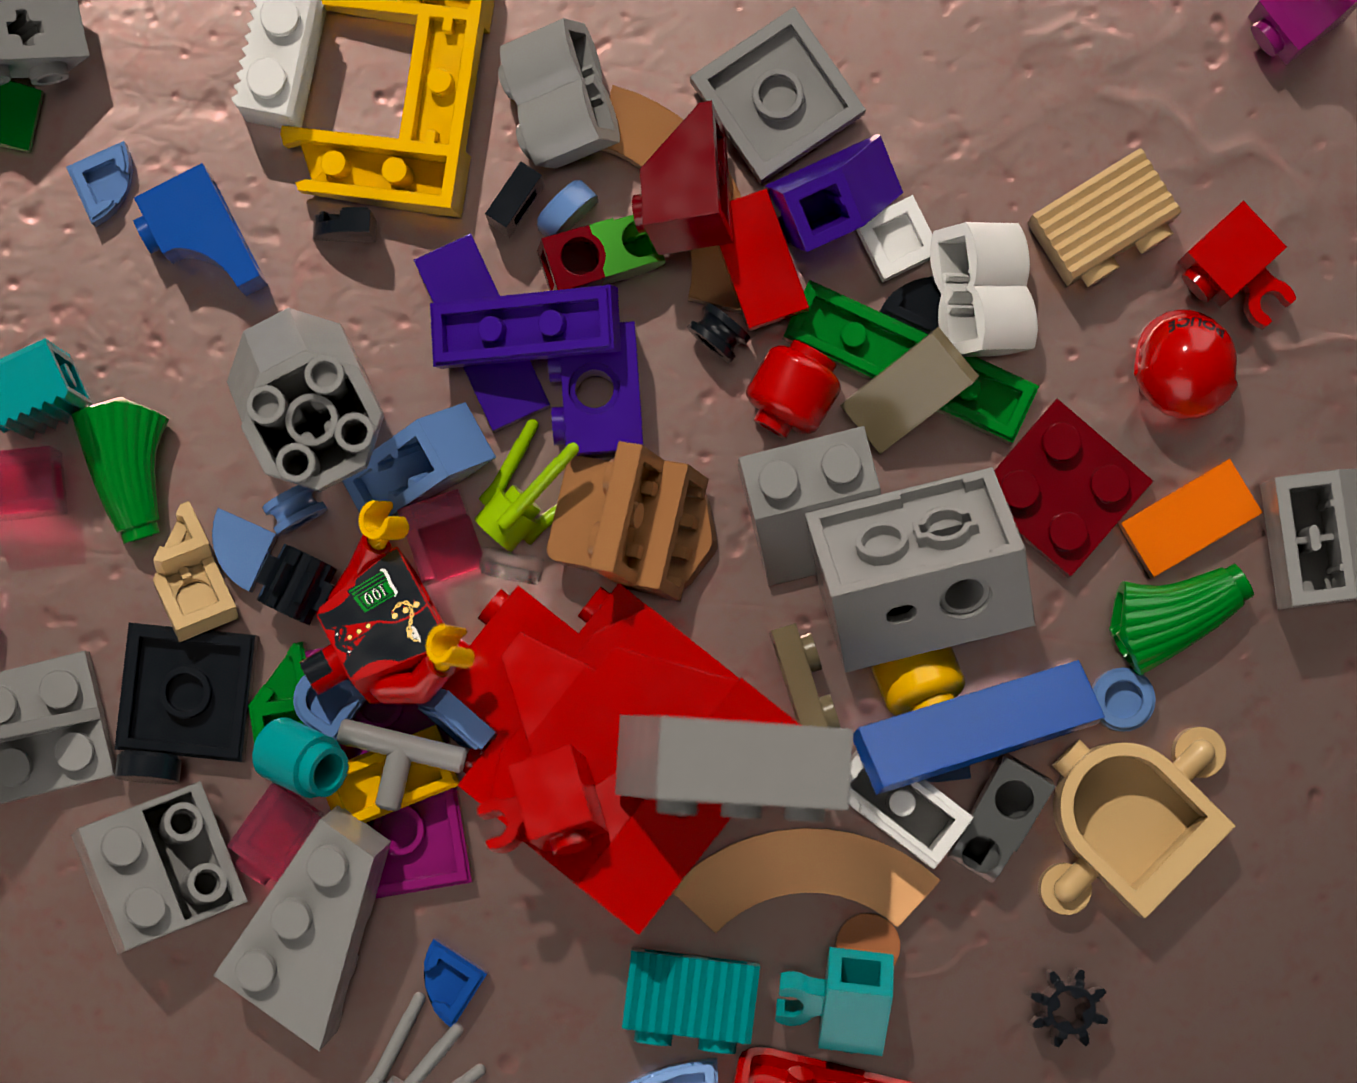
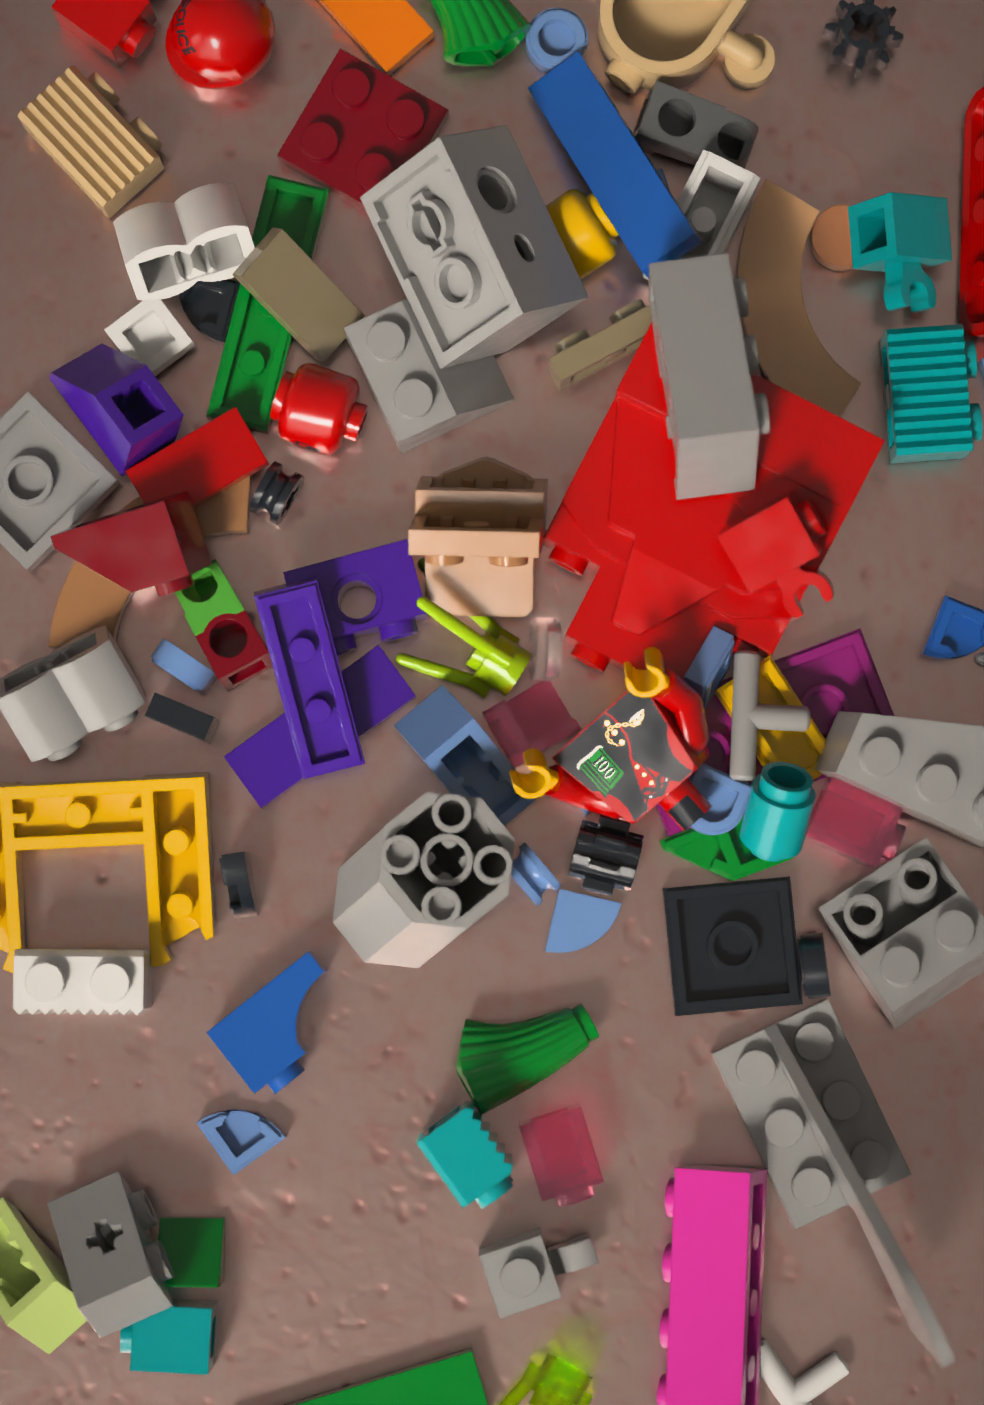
camera: 100 degrees left, 0 degrees up
tan slope [153,501,239,642] -> none

